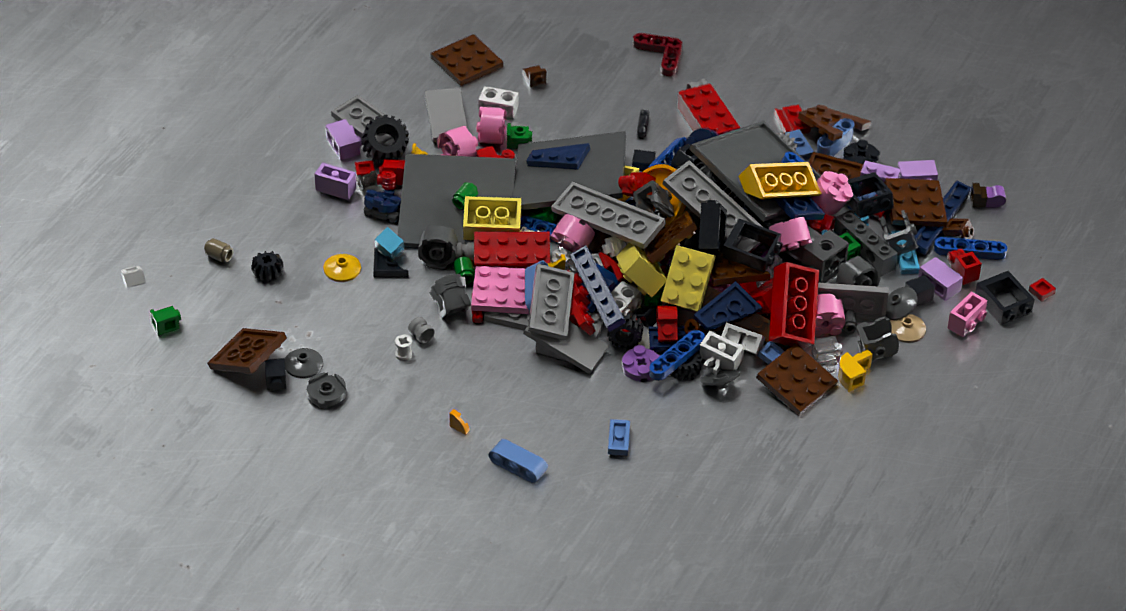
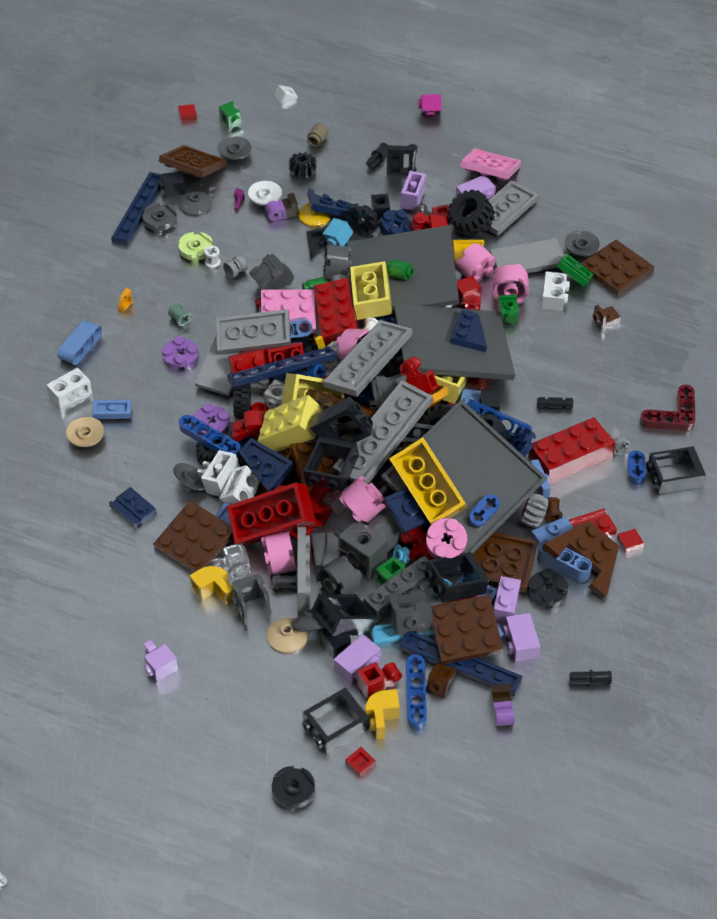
camera: 85 degrees right, 5 degrees up
bright pink brick [947,291,988,337] -> none
none -> white brick [46,368,92,410]
none -> tan dish [66,417,104,447]
none -> dark blue plate [109,487,157,529]
none -> dark blue tile [111,172,162,246]
none -> lavender brick [144,639,178,682]
none -> medium lavender plate [162,336,199,370]
none -> sand green bush [168,303,191,327]
none -> red tile [178,104,197,121]
none -> yellowish green plate [178,232,213,263]
none -> dark grey dish [218,137,251,160]
none -> magenta hand [234,188,245,211]
none -> white dish [248,181,282,205]
none -> leg [265,193,300,221]
none -> black plate [272,766,315,811]
none -> dark blue wing [307,188,353,217]
none -> black window [311,594,378,636]
none -> black plate [345,203,379,237]
none -> yellow brick [365,689,400,739]
none -> black axle [366,142,387,169]
none -> black brick [371,194,391,221]
none -> black plate [387,144,418,176]
none -> dark pink brick [418,94,442,115]
none -> bright pink plate [460,148,521,180]
none -> green plate [556,253,594,287]
none -> dark grey dish [565,231,600,256]
none -> black axle [569,669,612,686]
none -> red tile [617,529,644,553]
none -> blue beam [627,450,646,485]
none -> black window [646,446,706,494]

